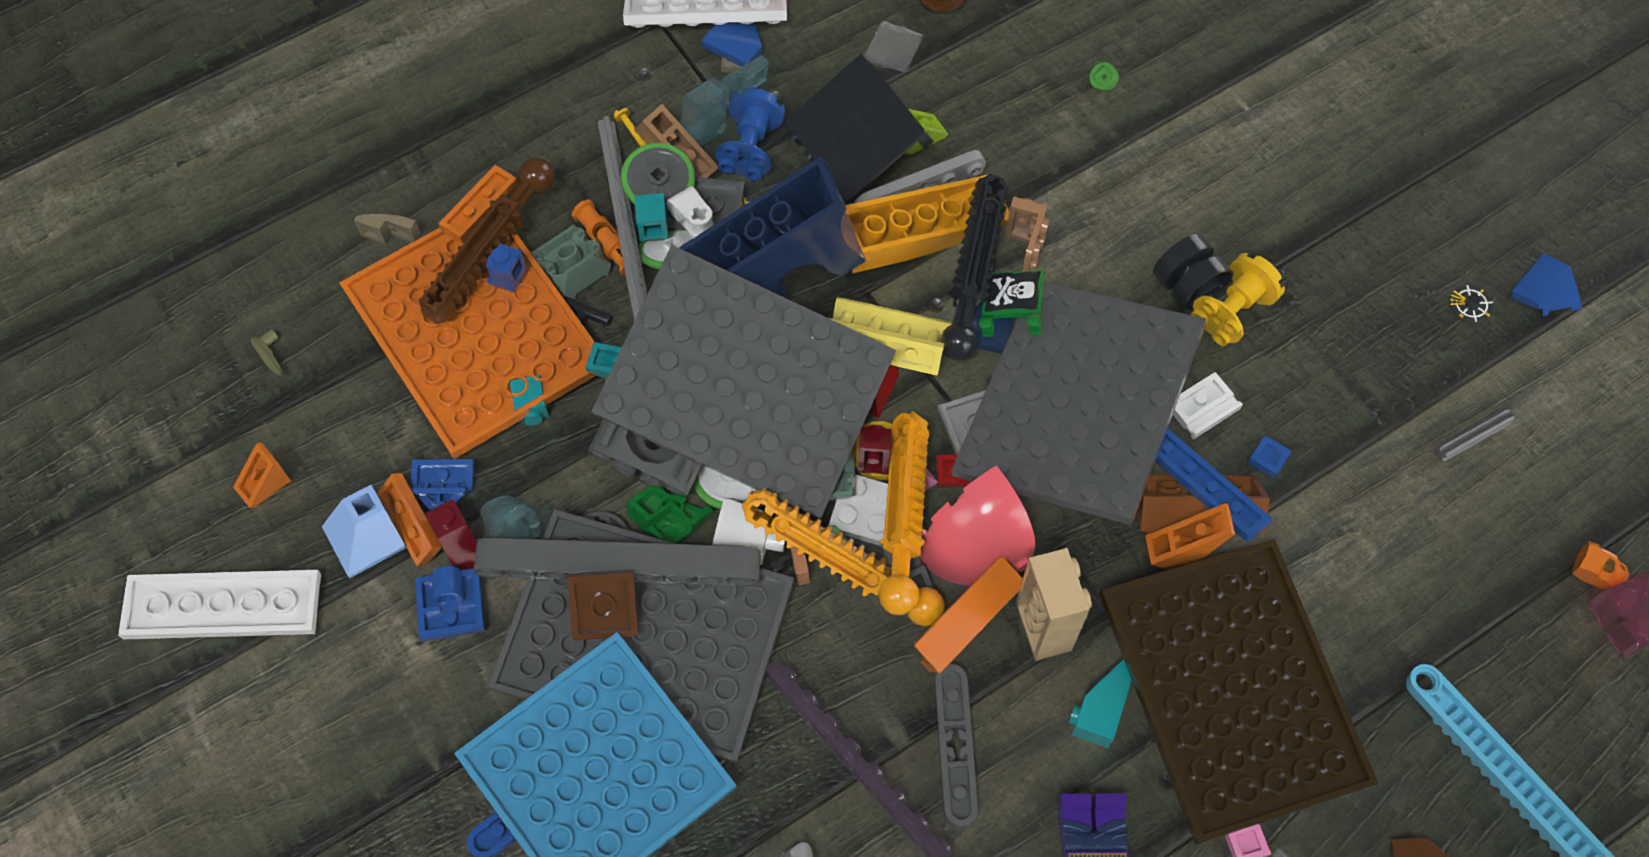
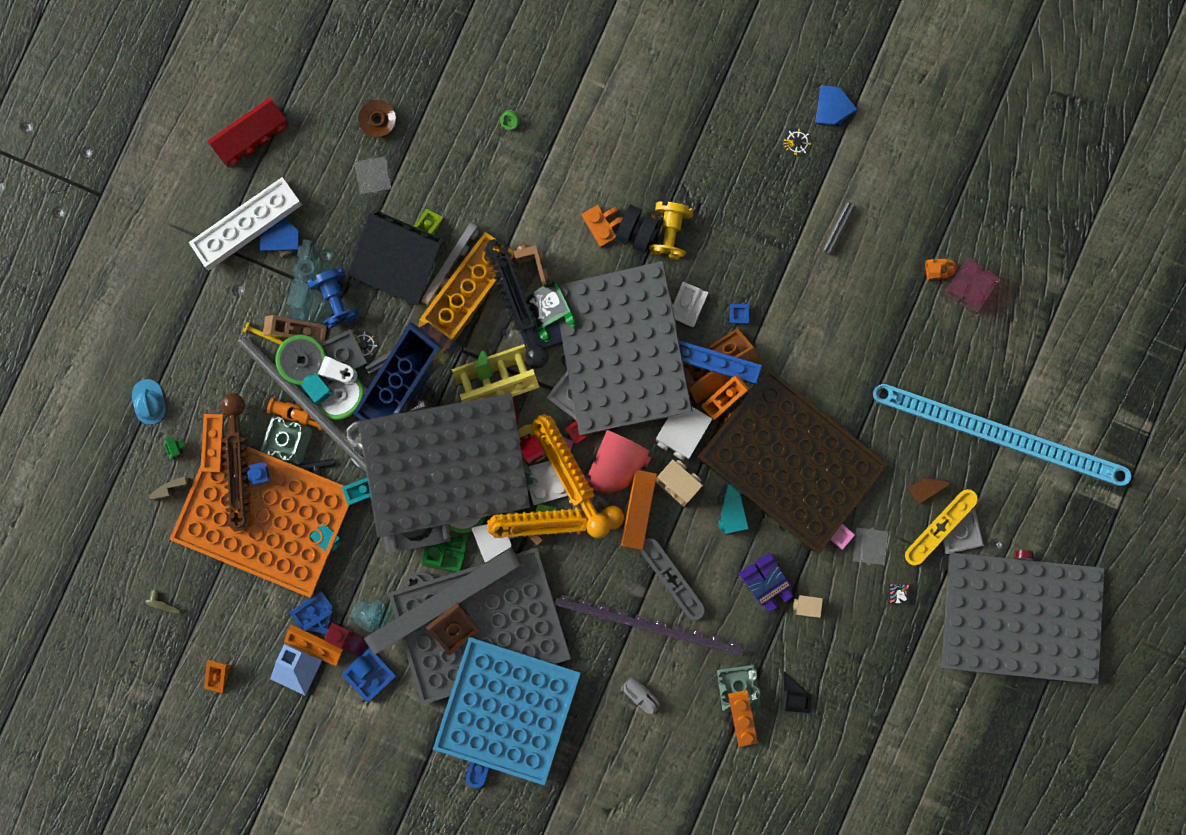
camera: 30 degrees left, 20 degrees up
white plate [118,570,321,639] -> none
none -> dark azure piece [132,379,166,424]
none -> green tile [163,436,186,460]
none -> bright green slope [475,351,493,381]
none -> orange hinge [581,205,623,248]
none -> white panel [656,407,712,460]

